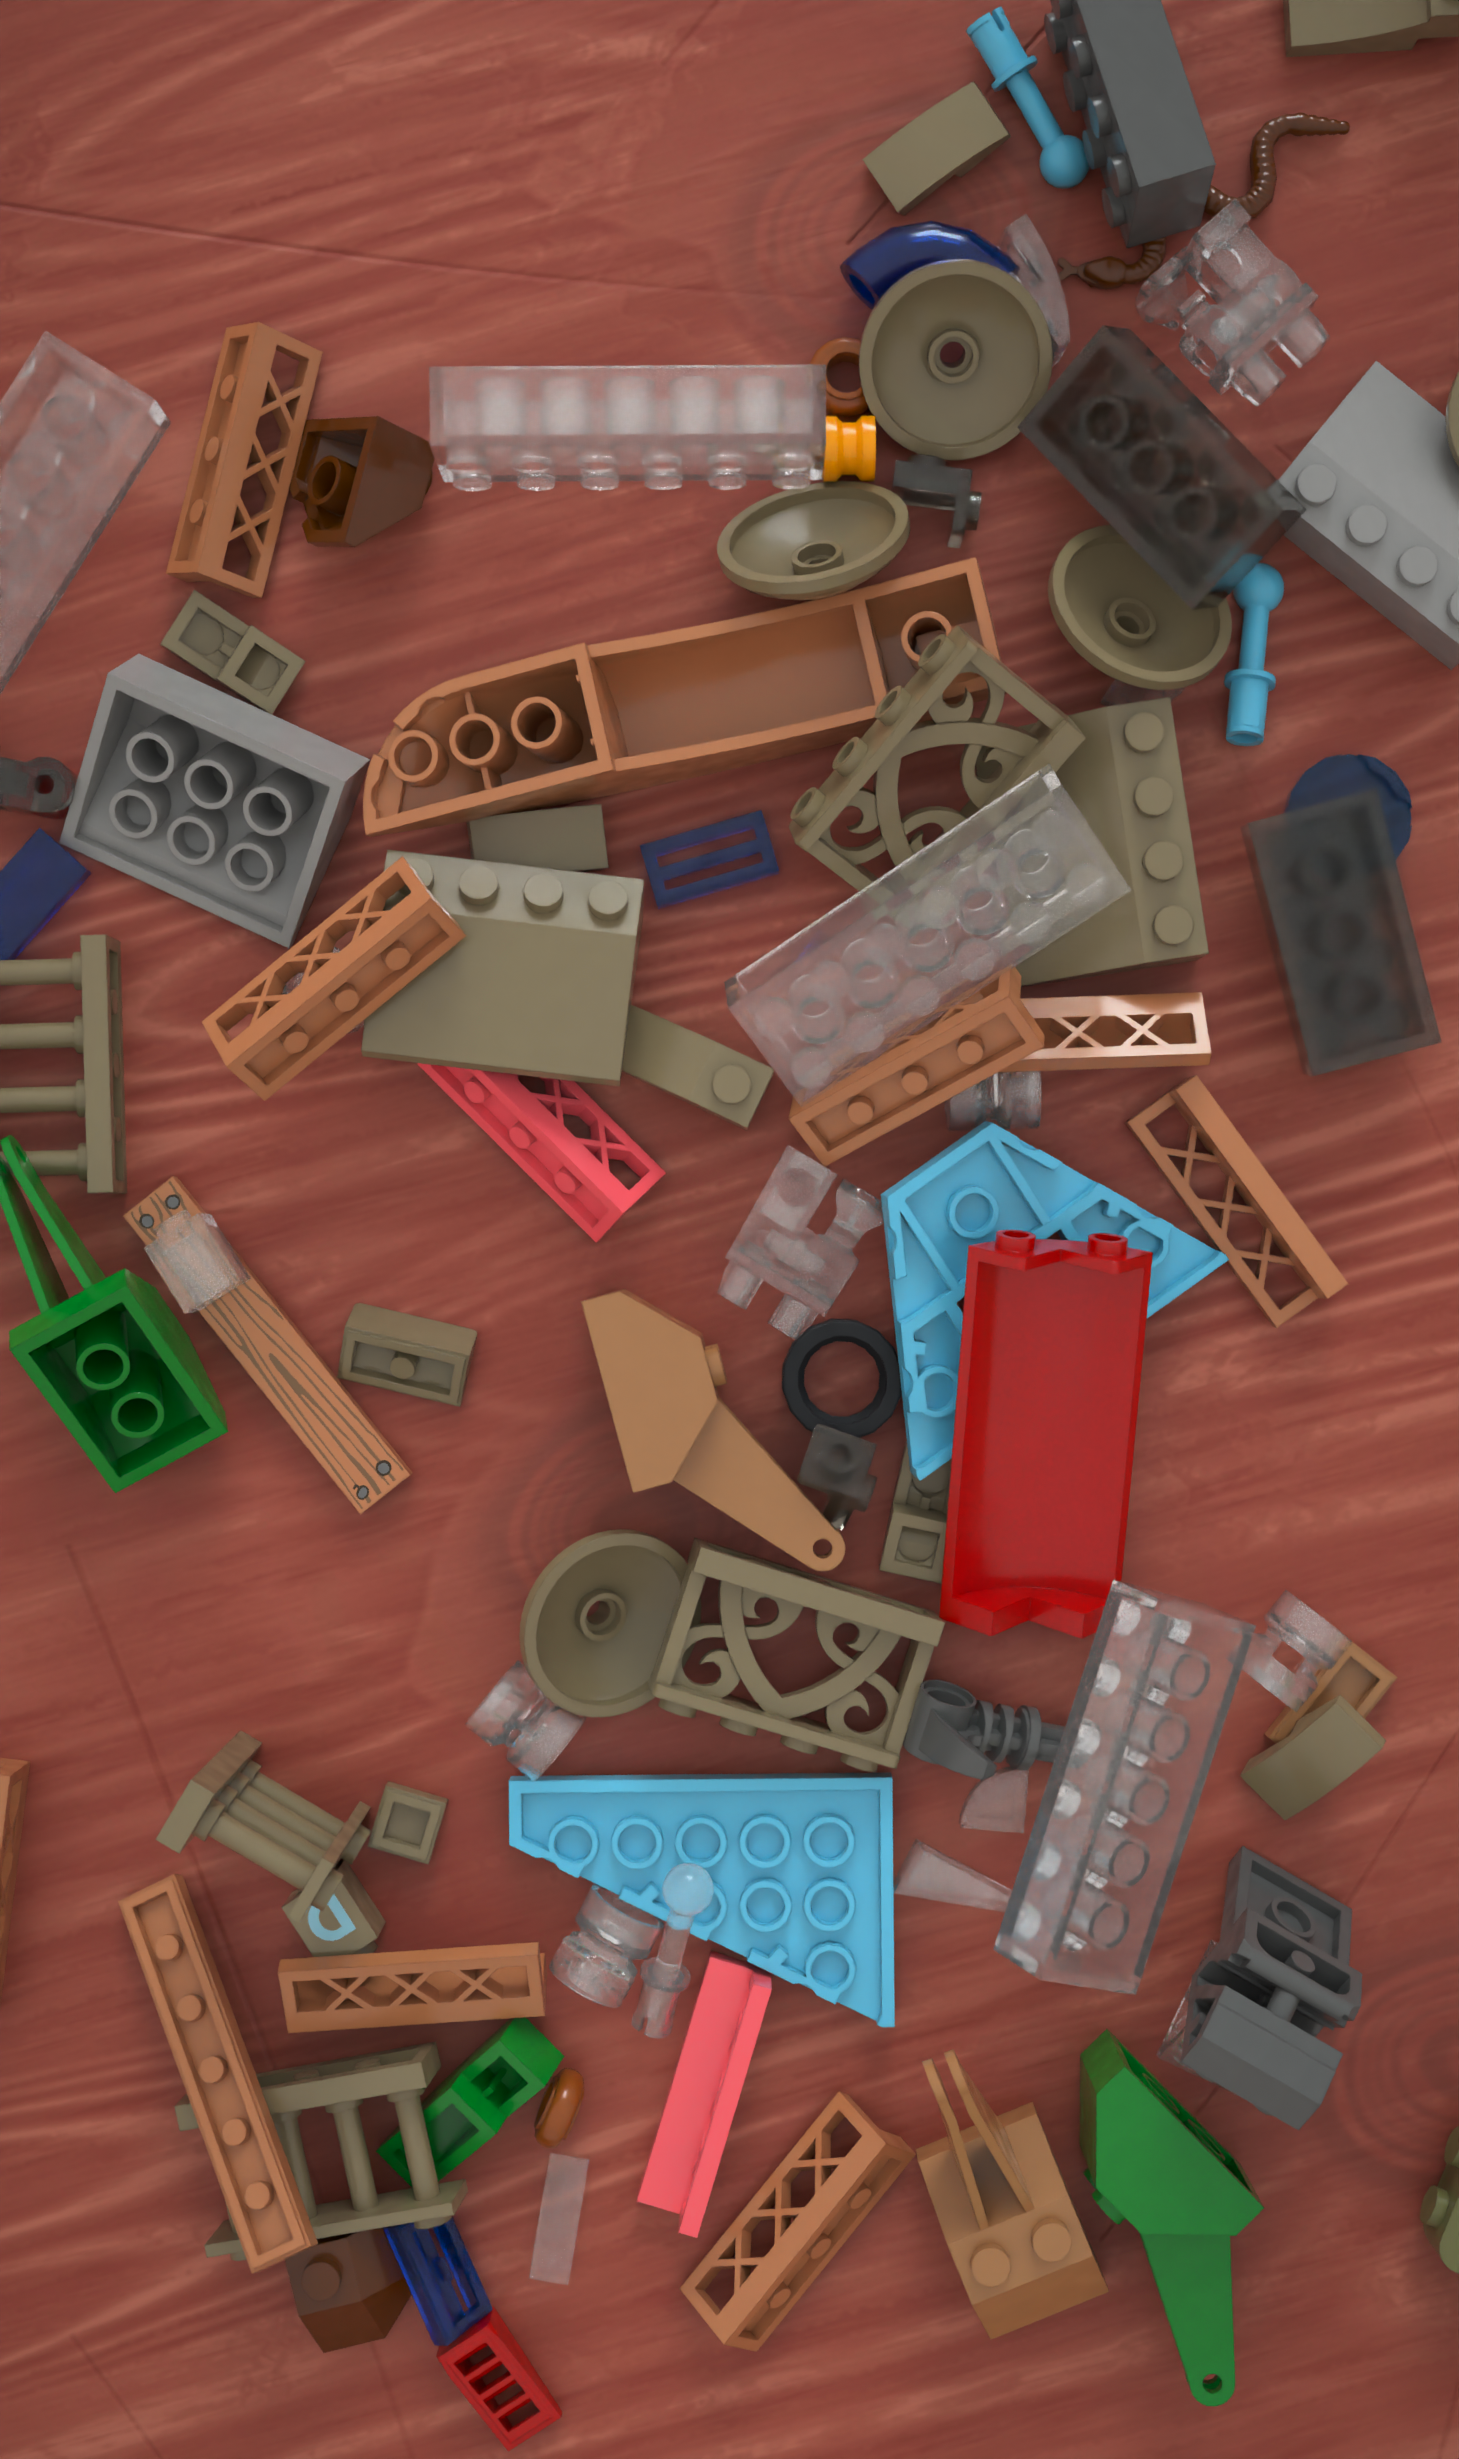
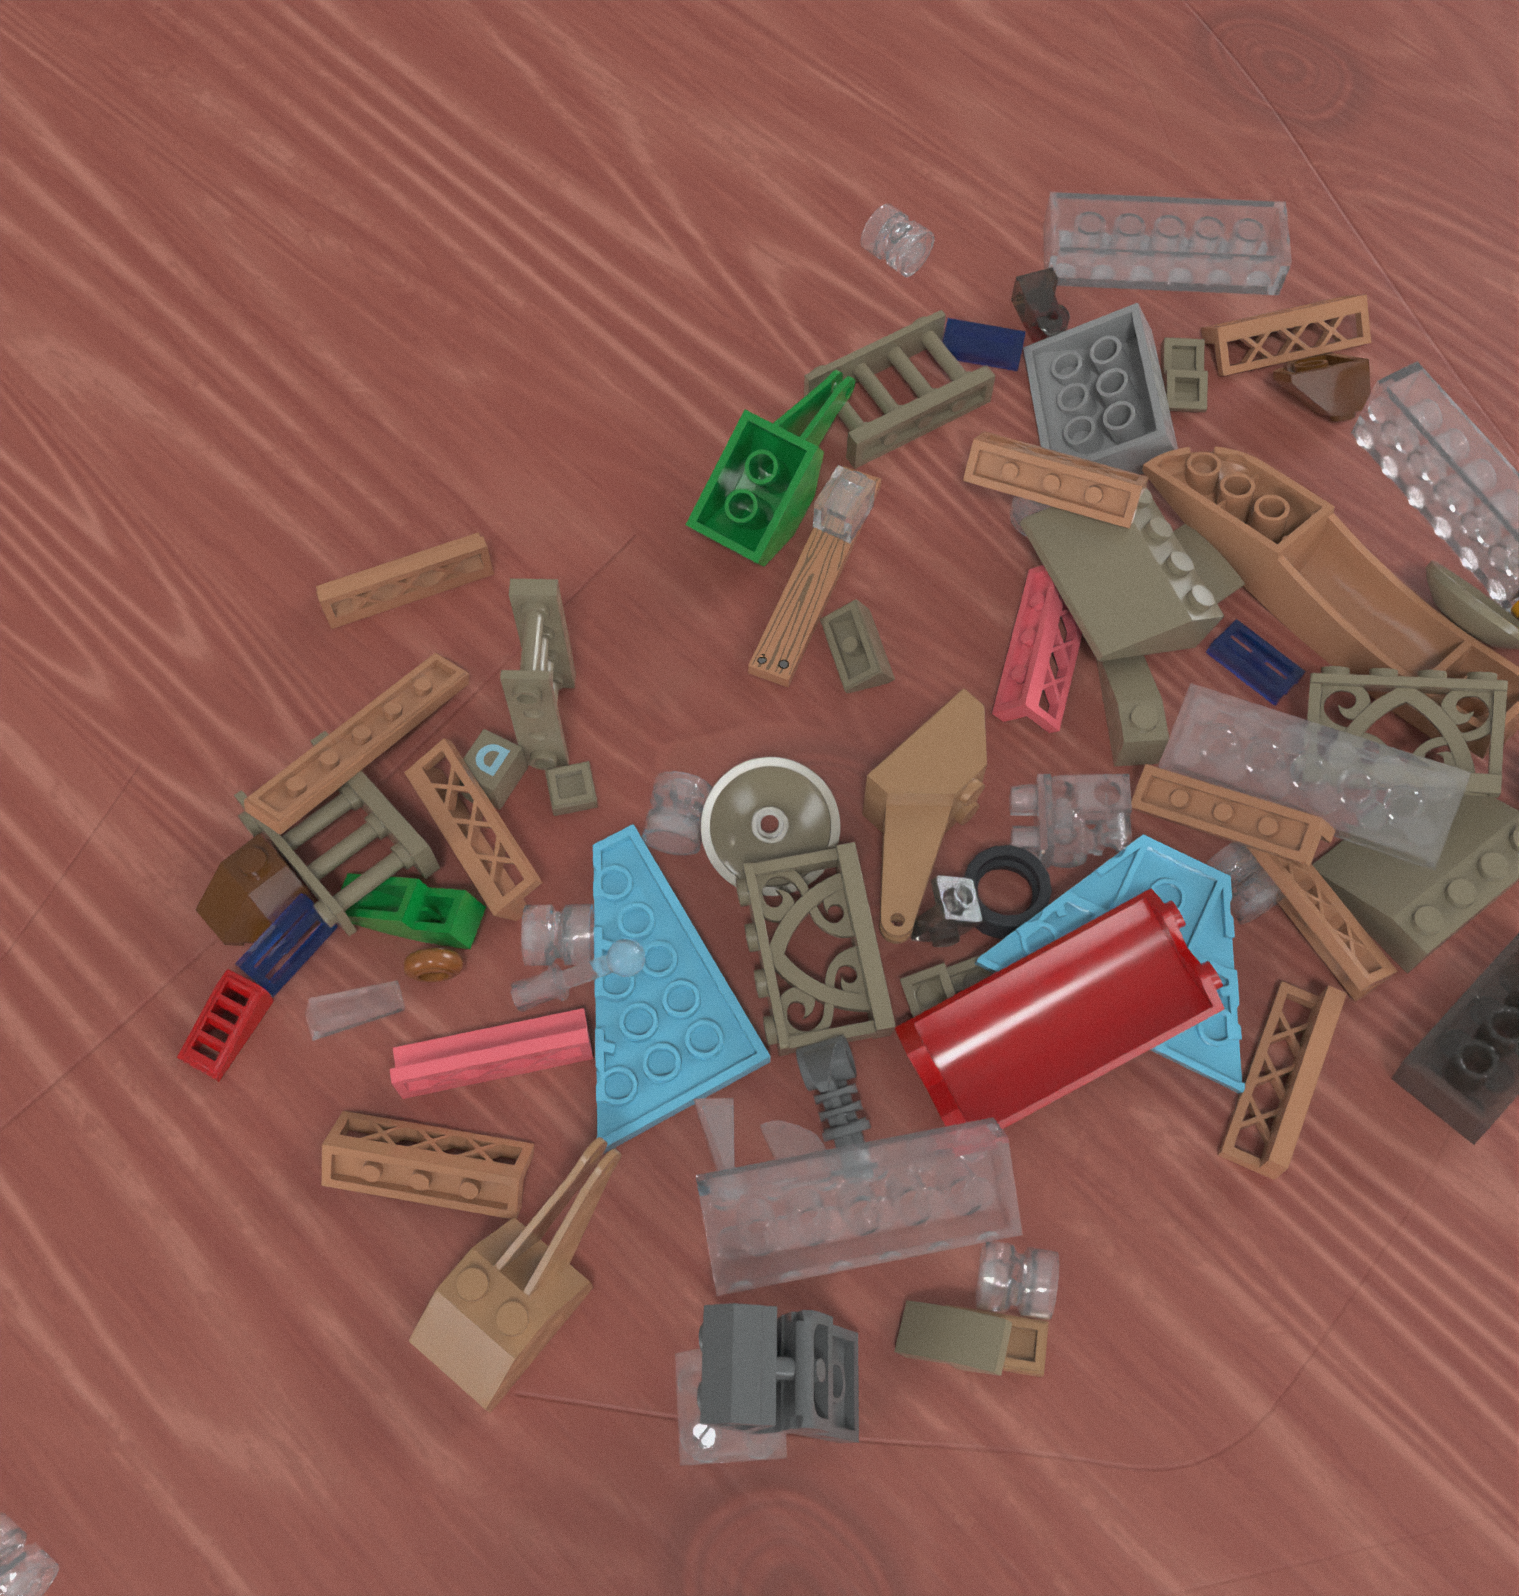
camera: 60 degrees right, 25 degrees down
green slope [1079,2029,1264,2407] -> none

